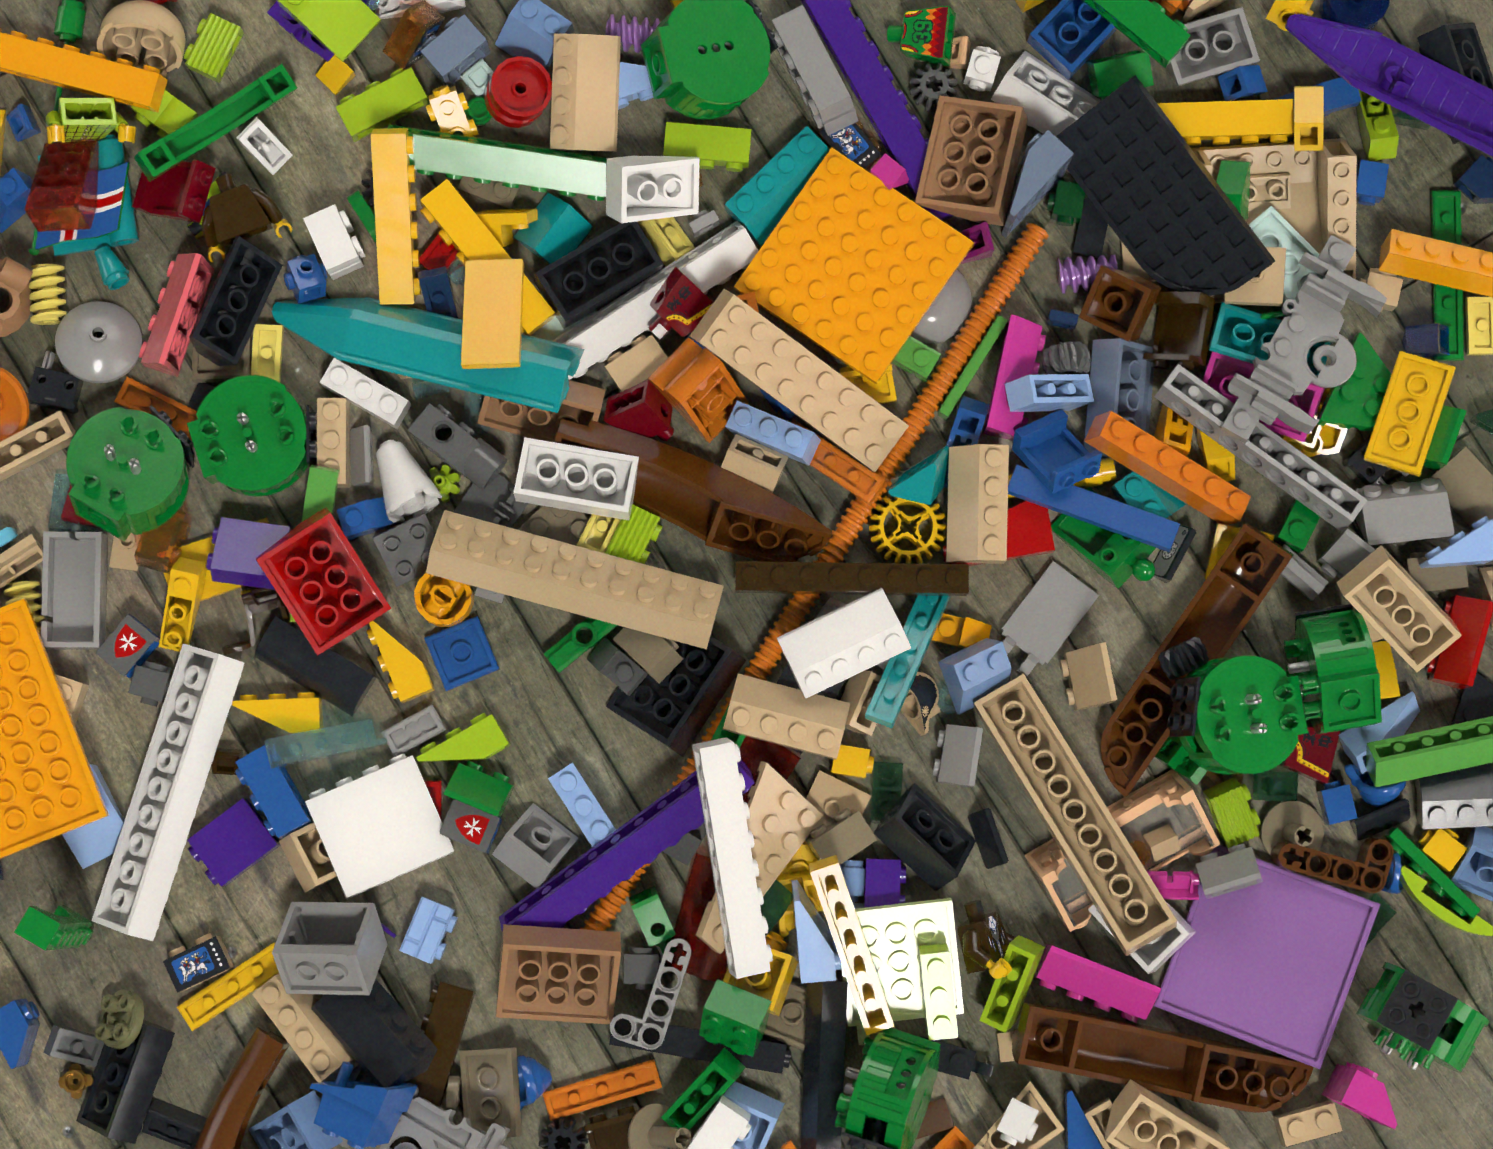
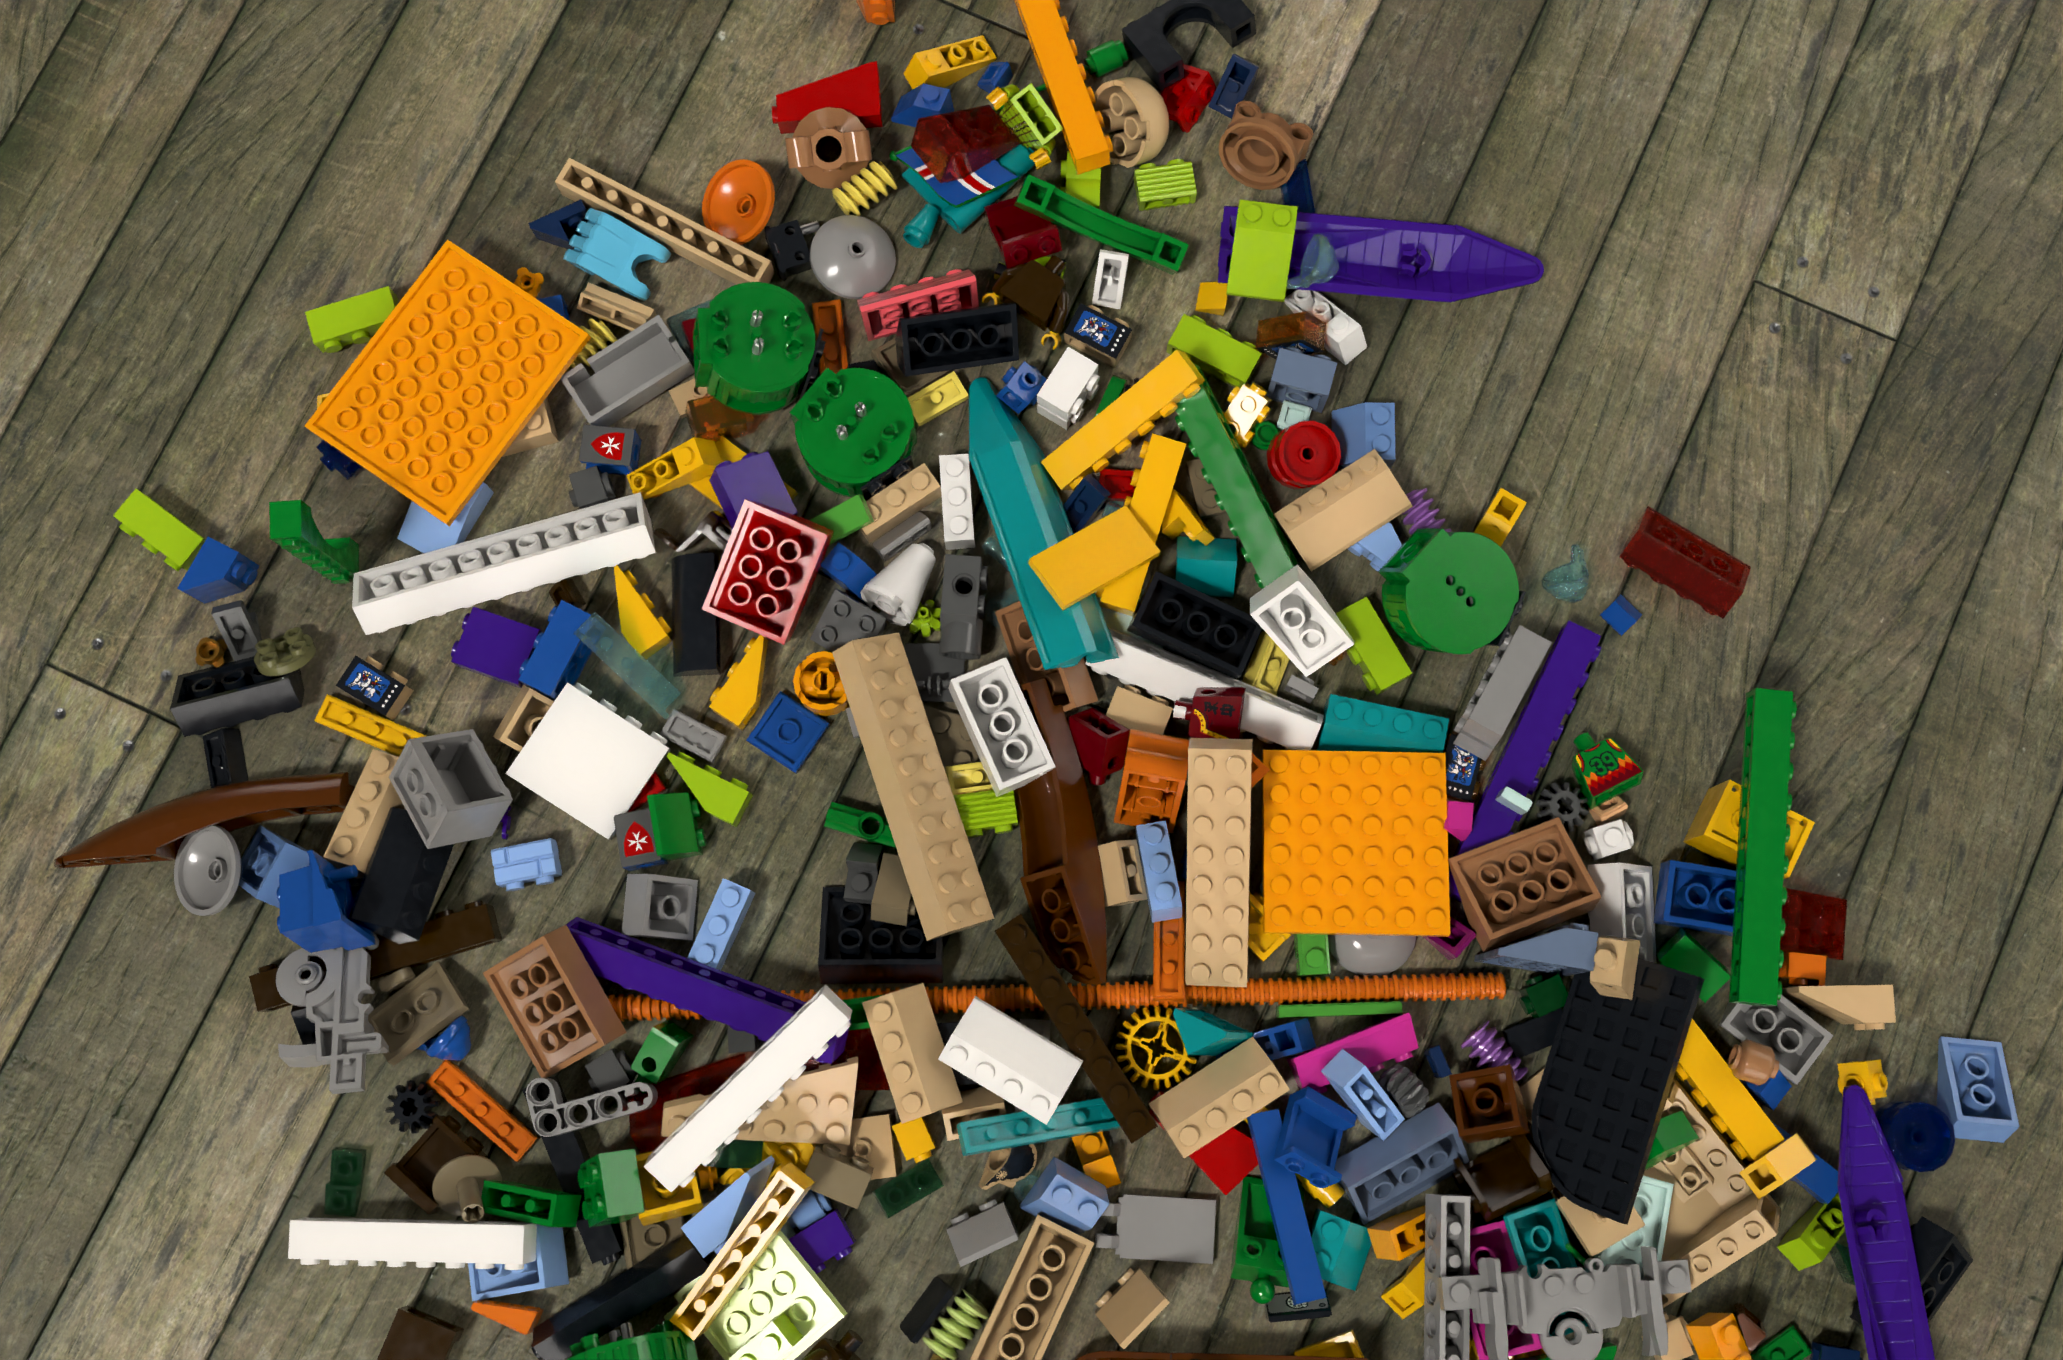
camera: 60 degrees right, 5 degrees down
black slope [874,783,976,891] -> none
orange brick [1084,411,1251,525] -> none
blue brick [1356,160,1389,206] -> none
none -> yellowish green piece [922,1288,990,1360]
none -> brick [1064,303,1132,368]
none -> light aqua tile [1495,787,1533,815]
none -> tan torso [1590,936,1640,1000]
none -> medium nougat head [1728,1039,1779,1086]
none -> reddish brown slope [1734,1302,1766,1353]

